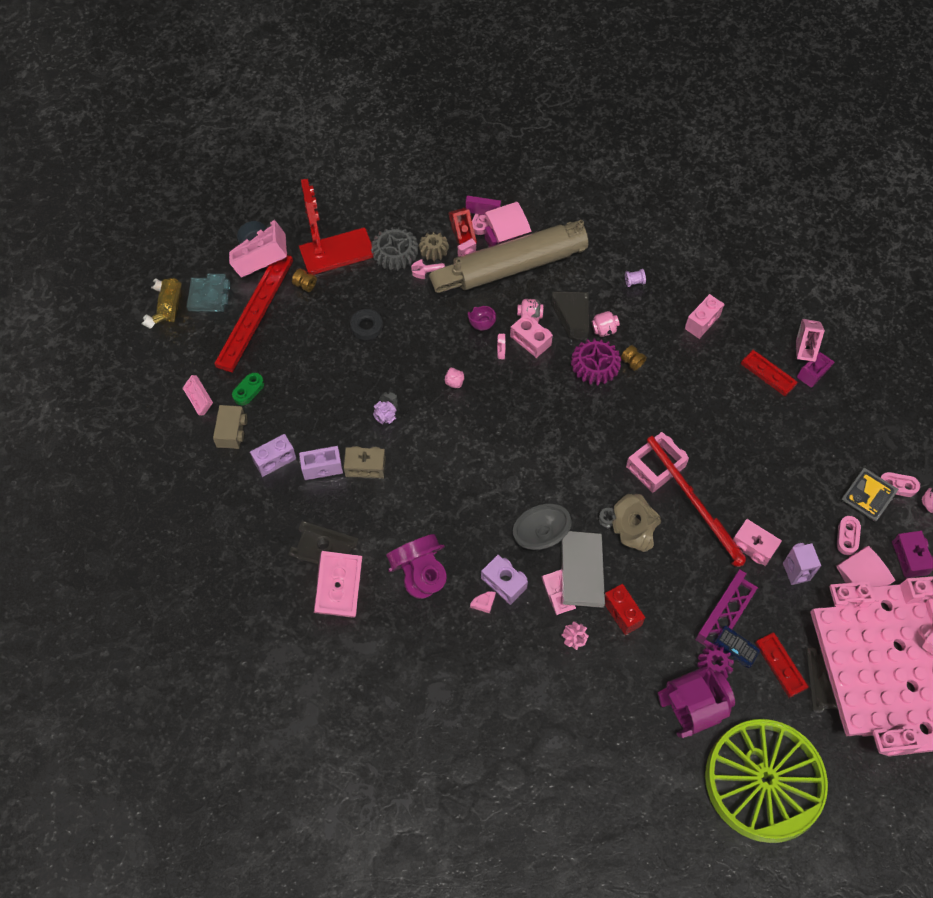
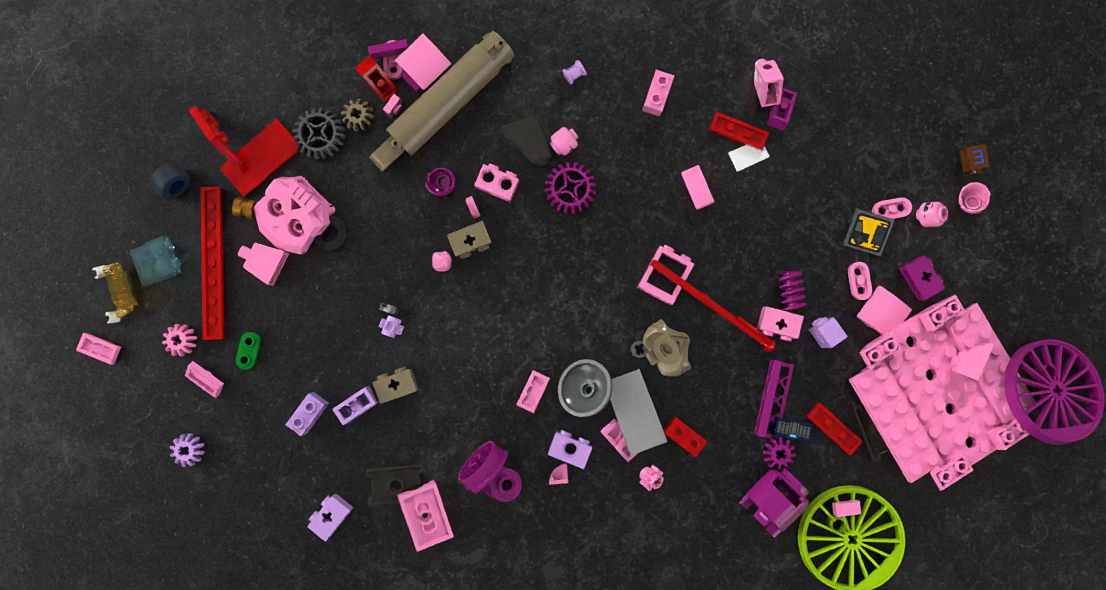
camera: 20 degrees left, 25 degrees up
dark tan brick [213,405,247,449] -> none
bright pink wedge [229,220,287,277] -> none
bright pink bar [411,260,445,279] -> none
bright pink head [517,299,543,322] -> none
pearl gold wheel [621,345,647,371] -> none
none -> bright pink plate [76,333,121,365]
none -> bright pink gear [162,324,197,356]
none -> lavender gear [170,434,205,467]
none -> bright pink torso [238,243,289,286]
none -> bright pink brick [253,176,335,254]
none -> lavender brick [307,493,354,541]
none -> dark tan brick [447,221,492,259]
none -> bright pink plate [517,370,550,413]
none -> bright pink slope [681,165,714,210]
none -> white sticker [728,145,770,172]
none -> magenta piece [778,270,807,311]
none -> bright pink piece [832,500,862,517]

